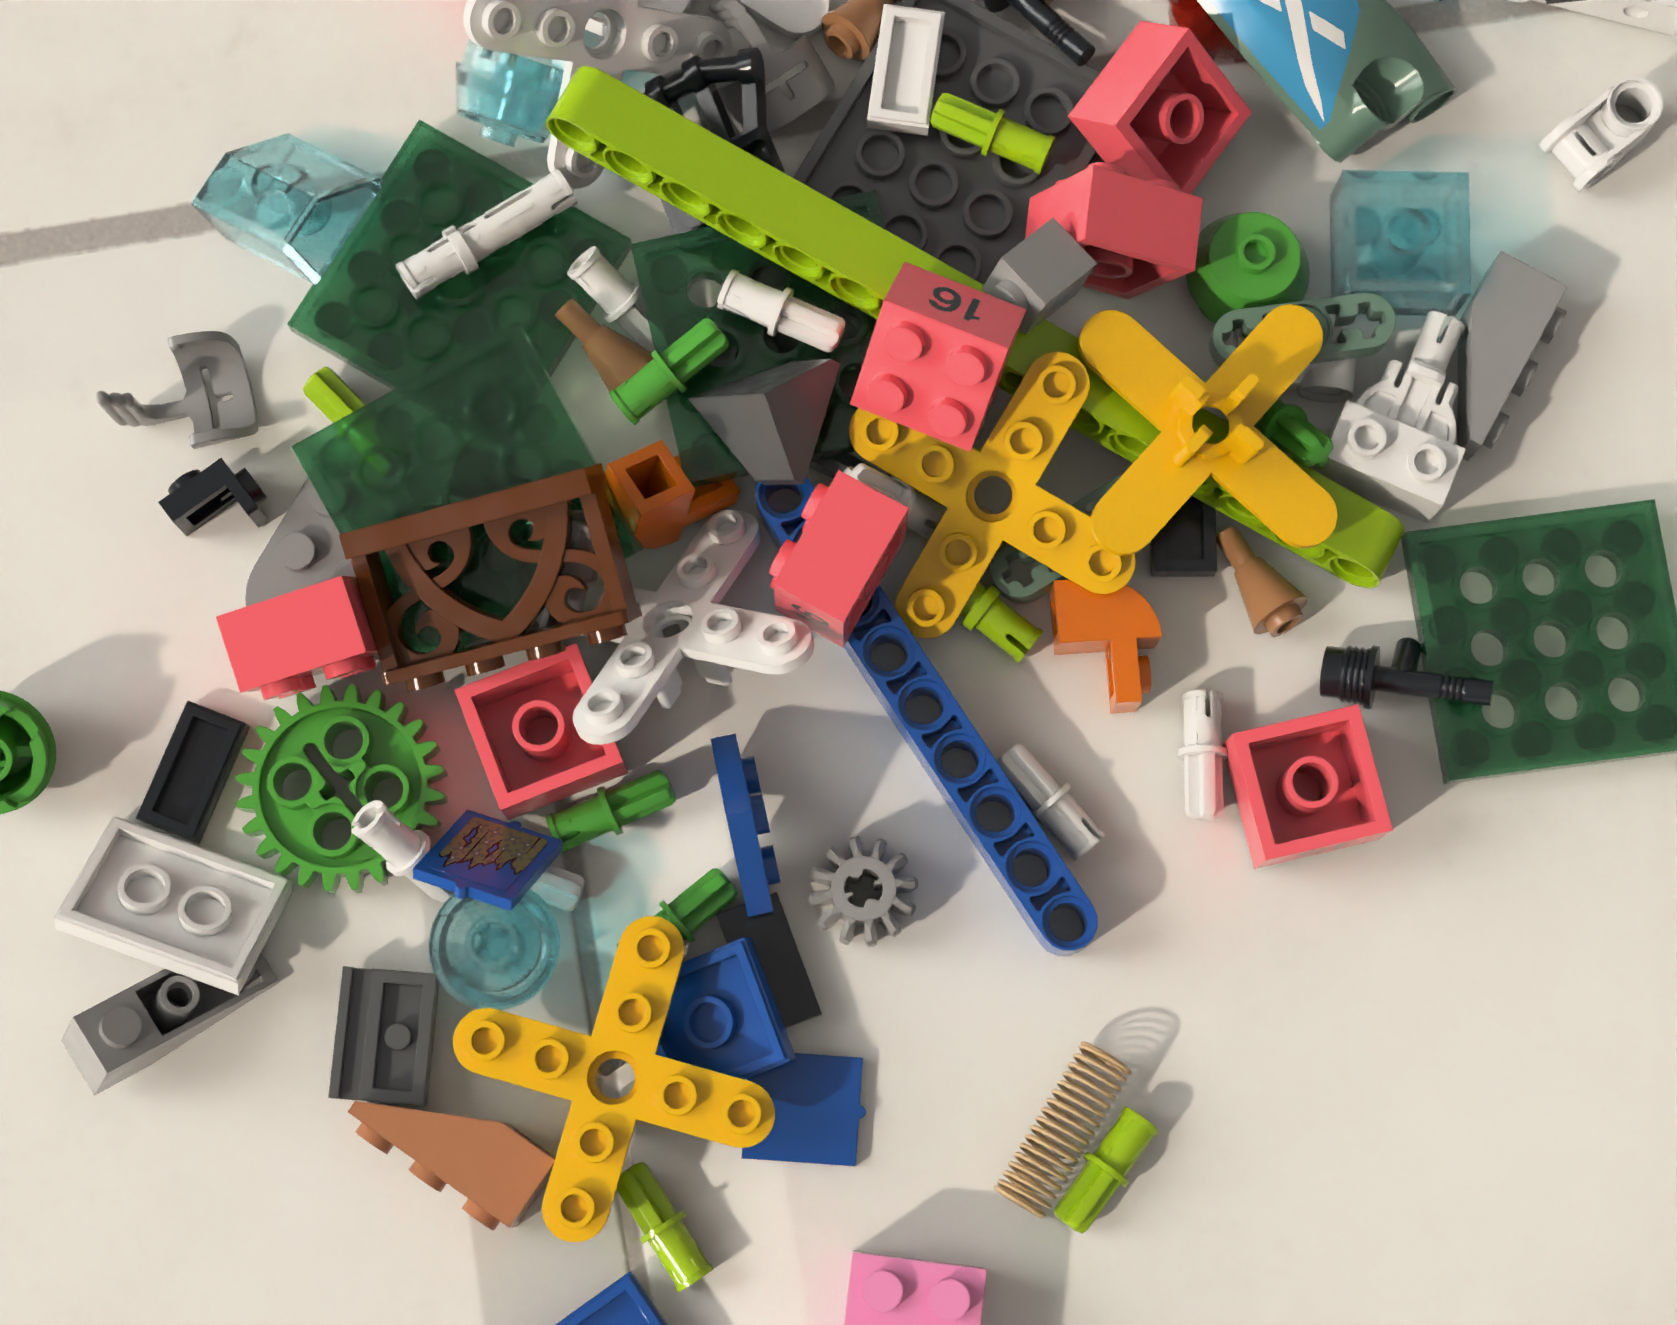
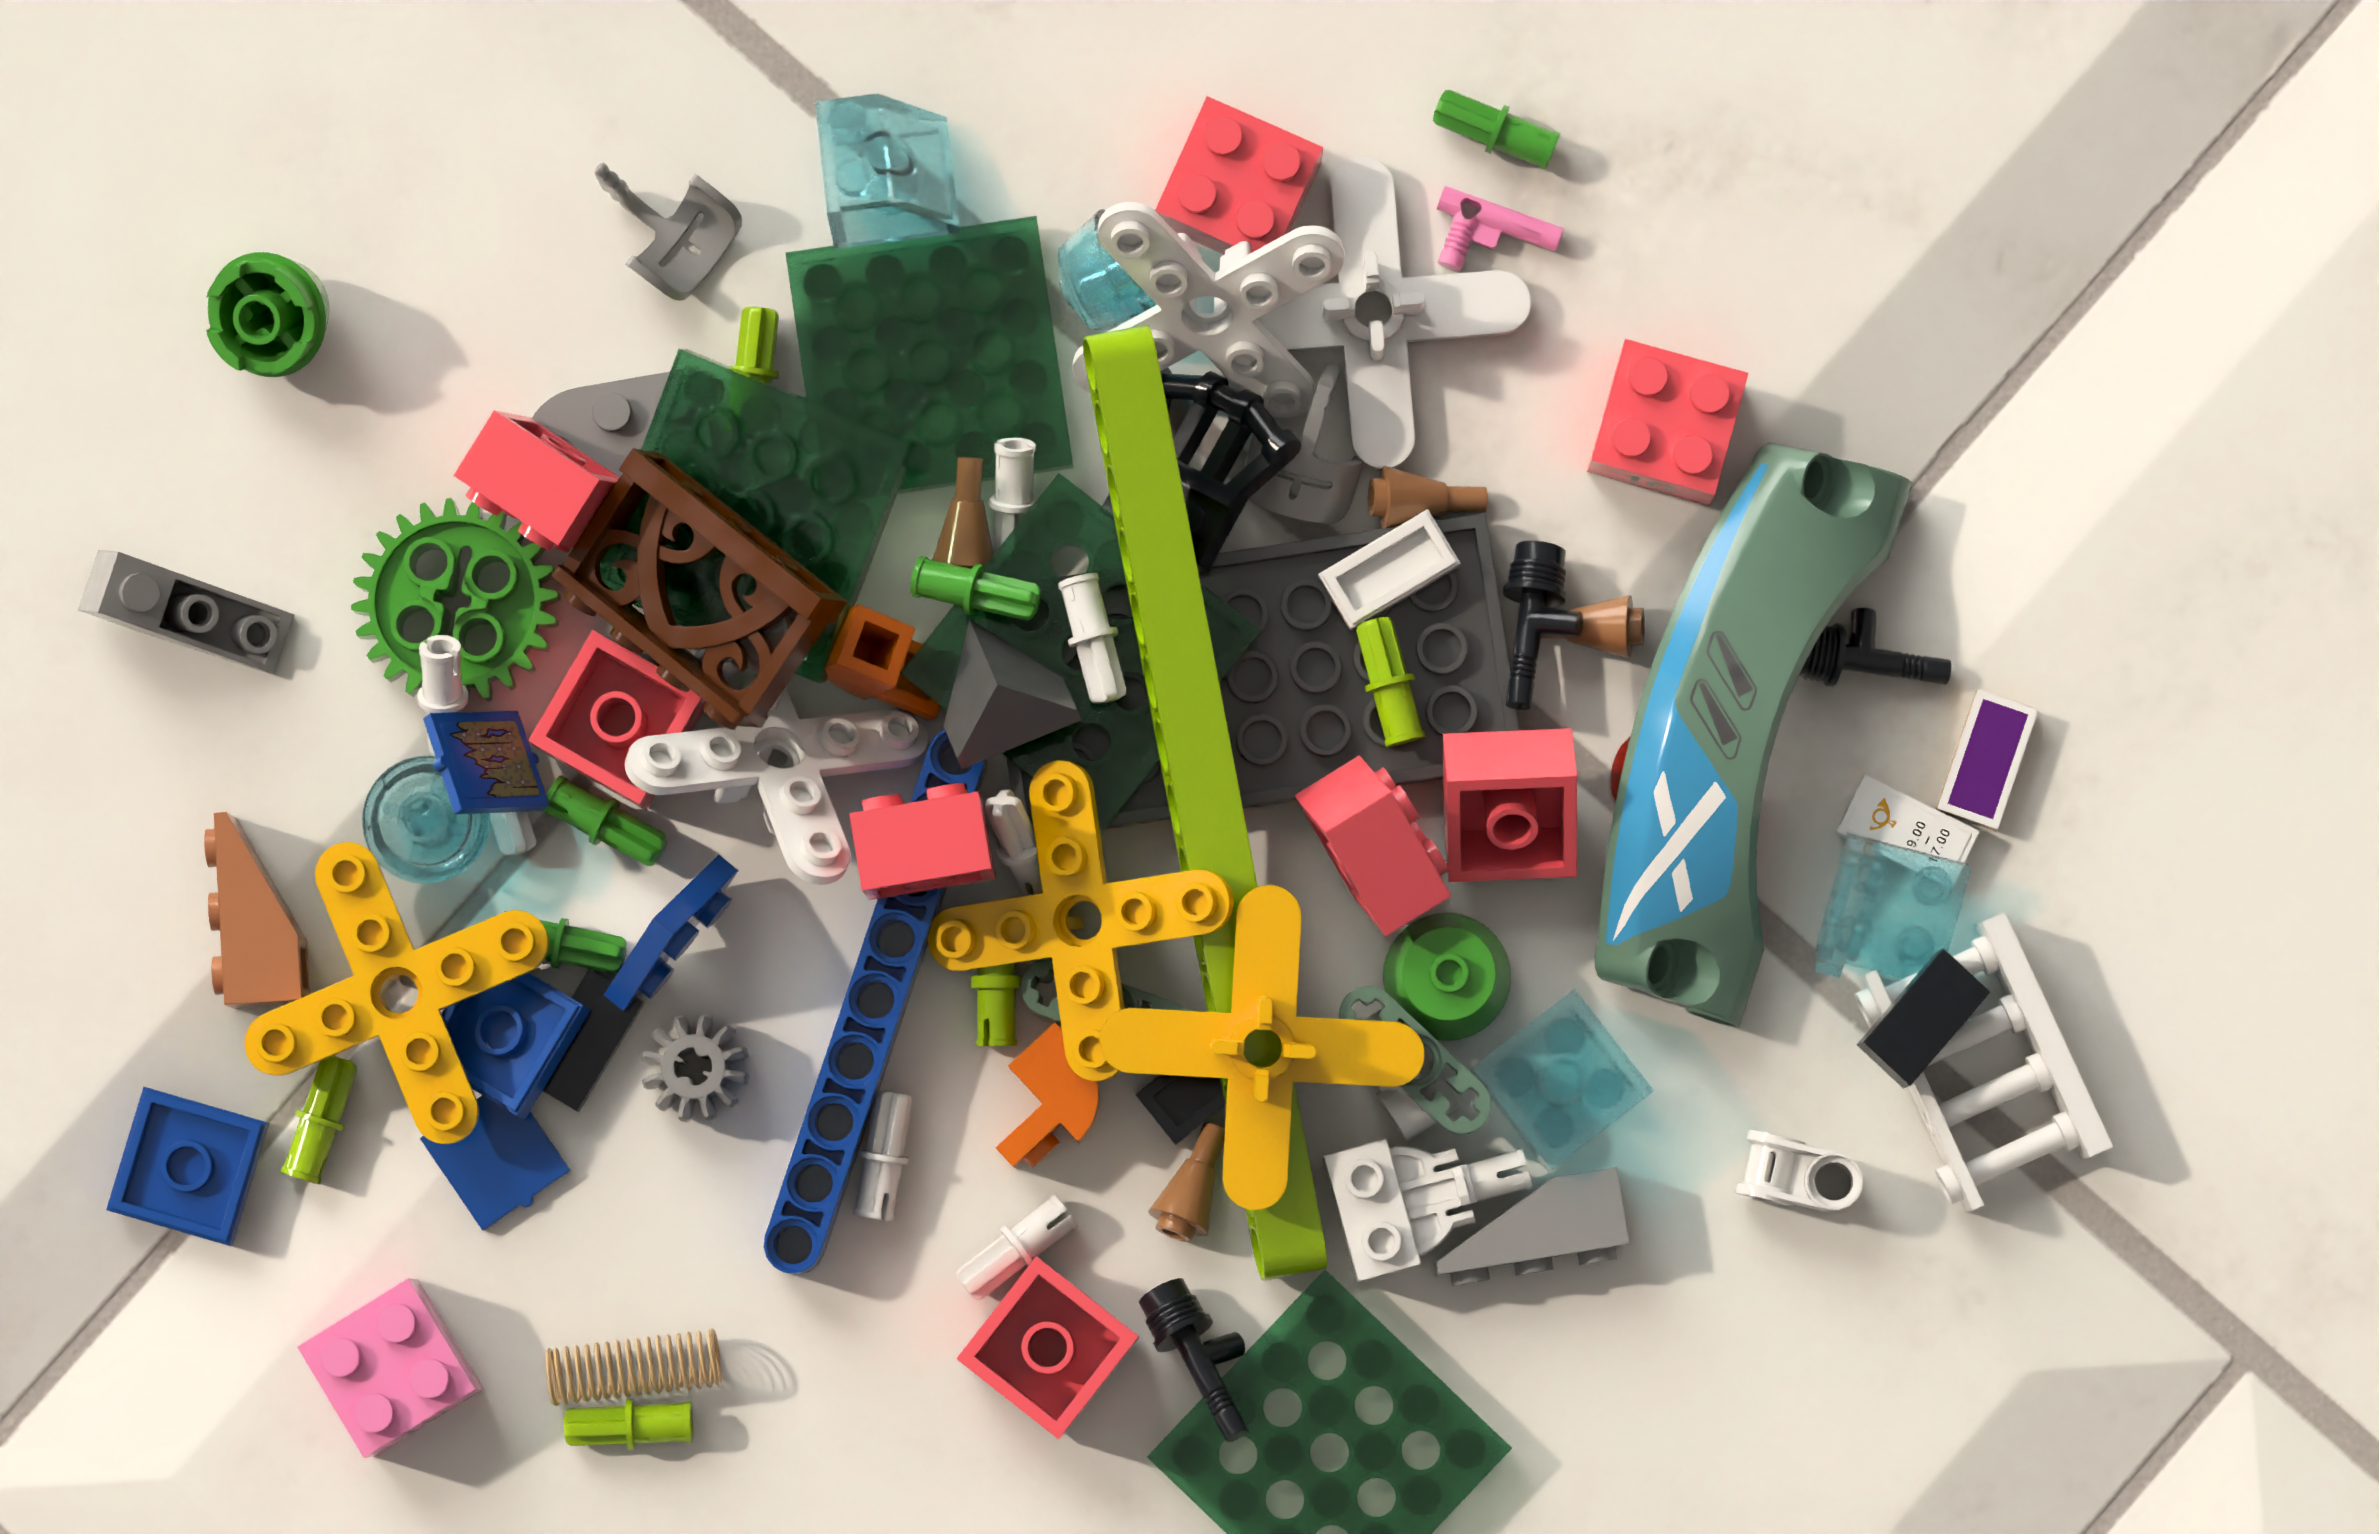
camera: 55 degrees right, 5 degrees up
white tile [54,816,293,995] -> none
black tile [136,700,250,844] -> none
black bracket [158,458,269,536] -> none
dark grey plate [328,966,440,1106] -> none
white pin [395,169,578,300] -> none
coral brick [850,262,1027,452] -> none
light grey brick [982,217,1098,335] -> none
bright green axle [1254,399,1334,469] -> none

